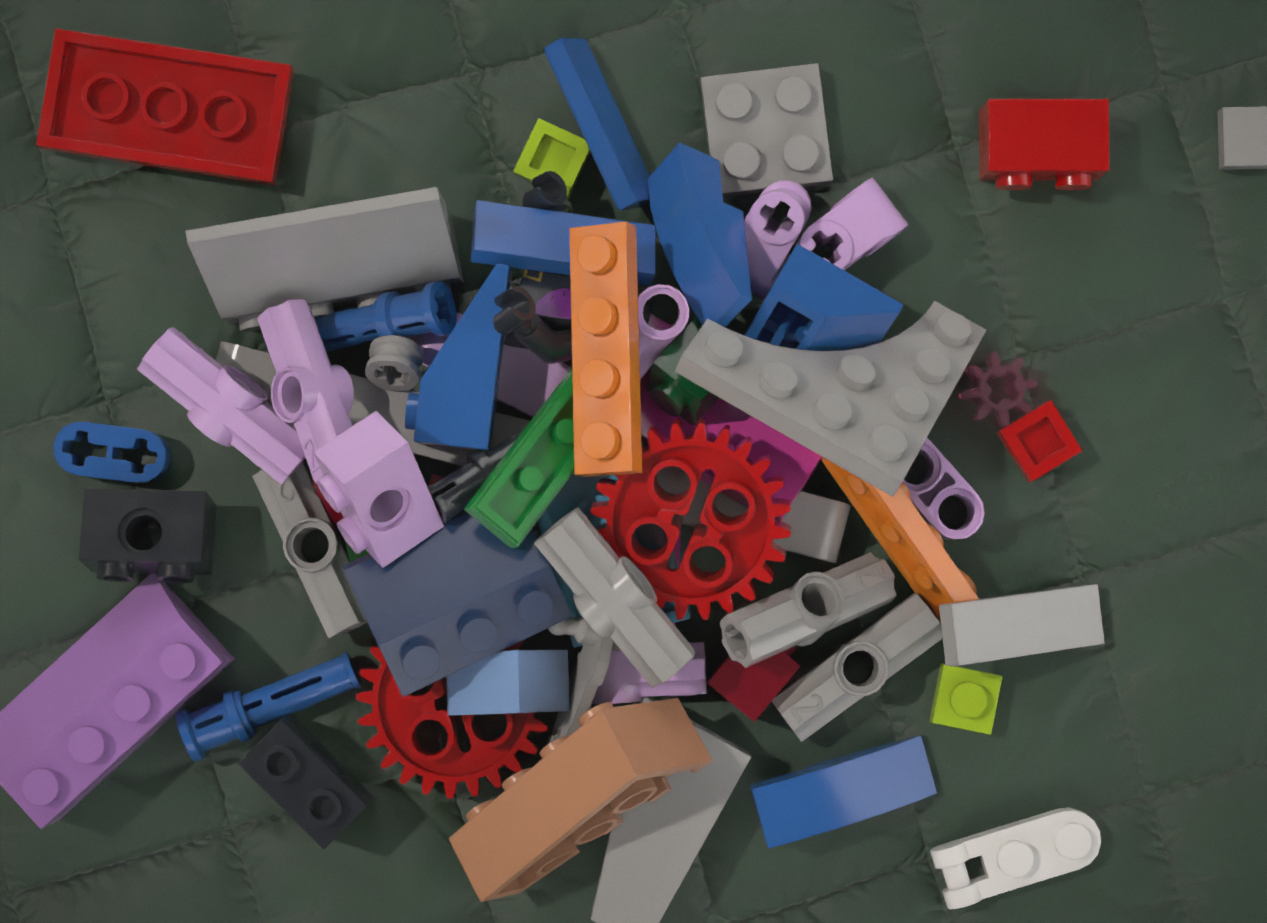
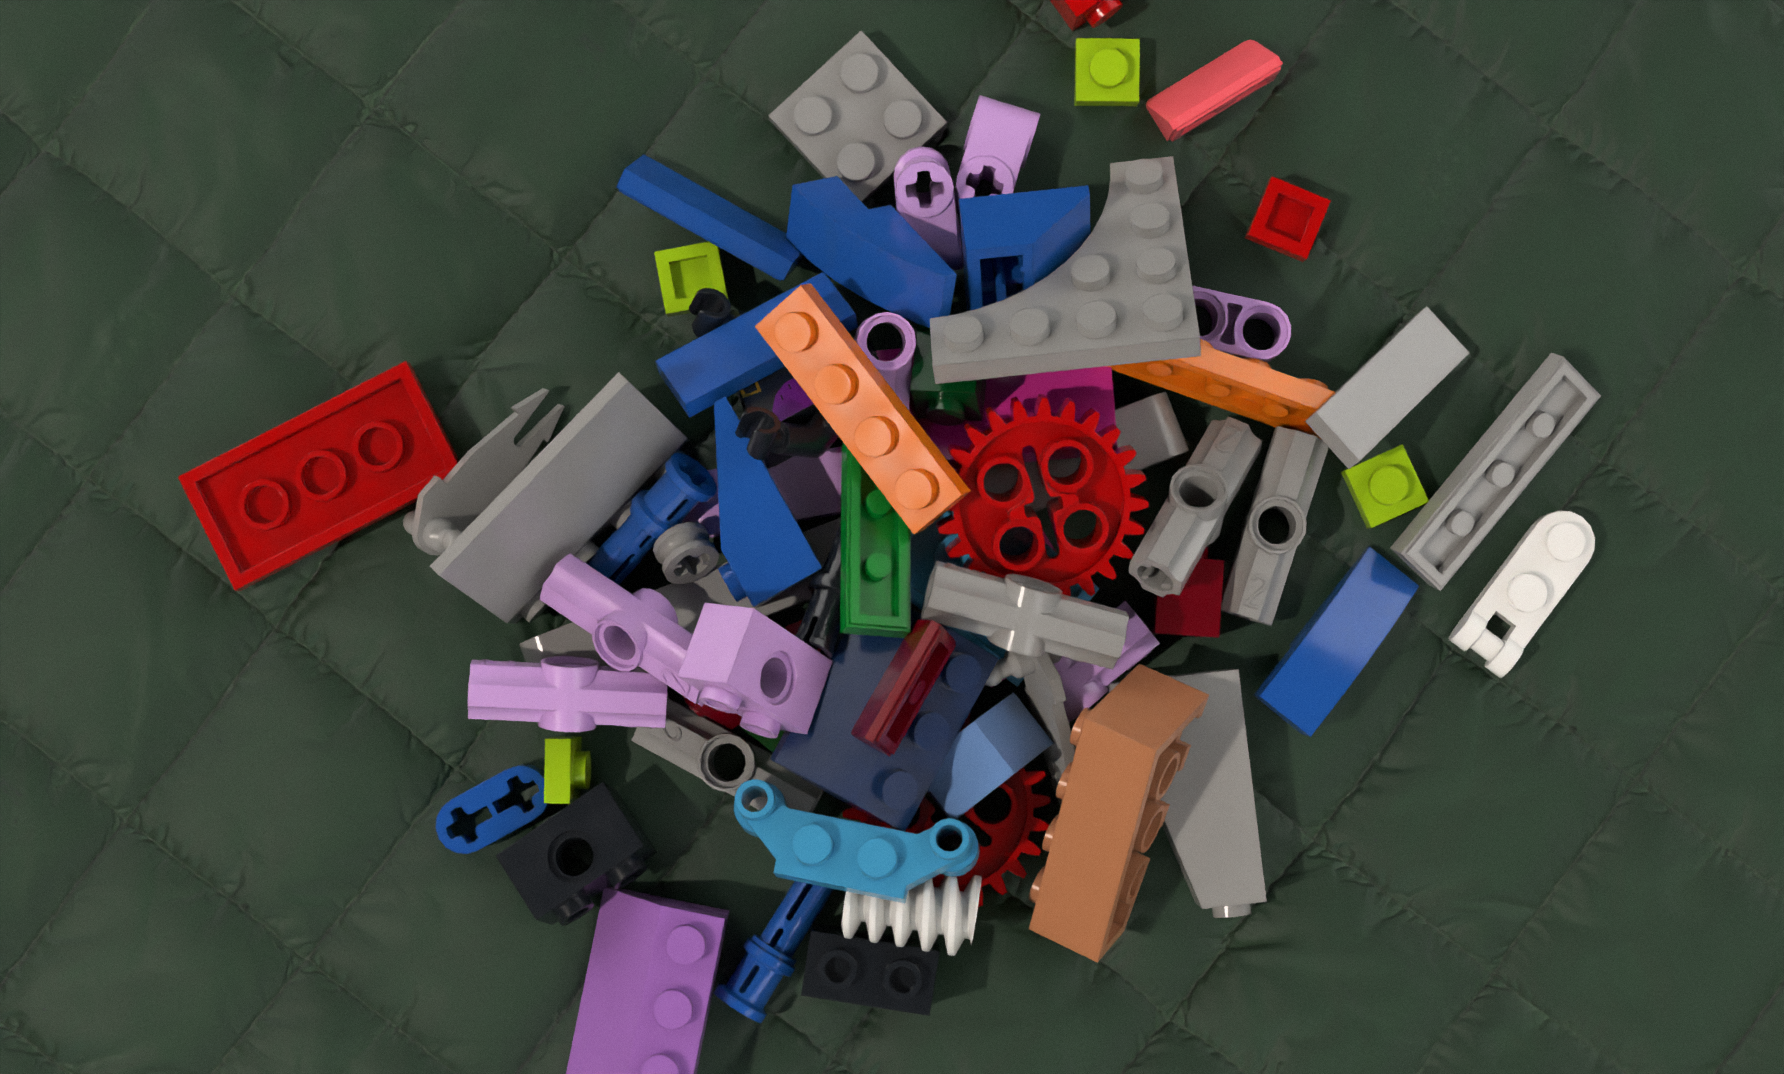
camera: 30 degrees left, 0 degrees up
clear pink gear [959,352,1037,427] -> none
none -> light grey piece [403,388,564,556]
none -> lime plate [544,736,591,804]
none -> dark azure plate [734,779,980,904]
none -> white piece [841,875,982,956]
none -> dark red slope [851,620,956,757]
none -> lime plate [1074,38,1140,106]
none -> coral slope [1146,40,1283,142]
none -> light grey tile [1390,353,1601,591]

